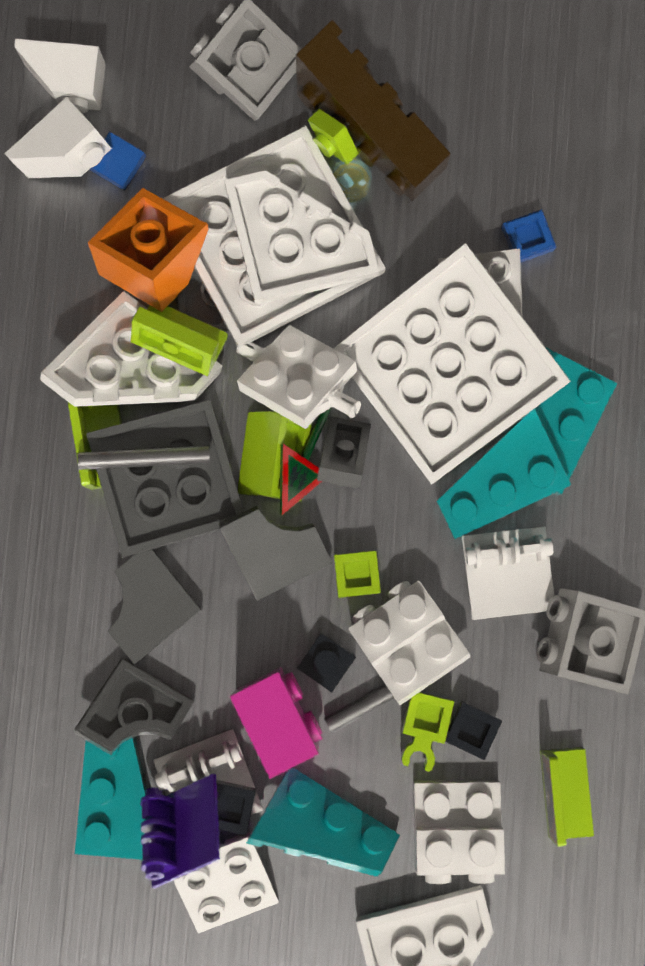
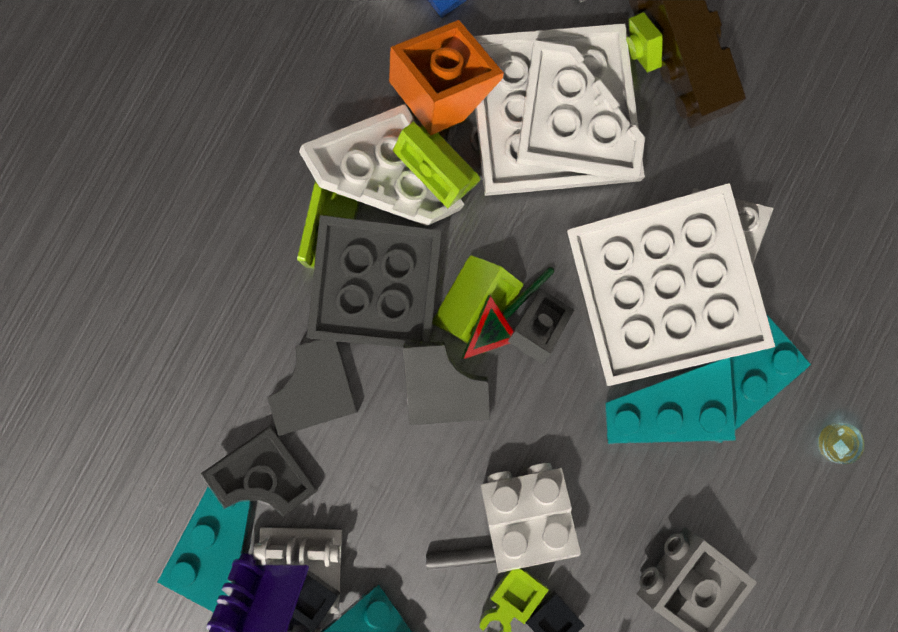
camera: 25 degrees right, 0 degrees up
flat silver bar [77,446,210,470] -> none
dark pink brick [230,667,323,779] -> none
white plate [236,325,361,429] -> none
black plate [297,633,356,693] -> none
clear light blue tile [332,158,372,203] -> none
lime plate [334,551,381,598] -> none
white hinge [461,526,555,620] -> none
blue tile [501,209,556,263] -> none

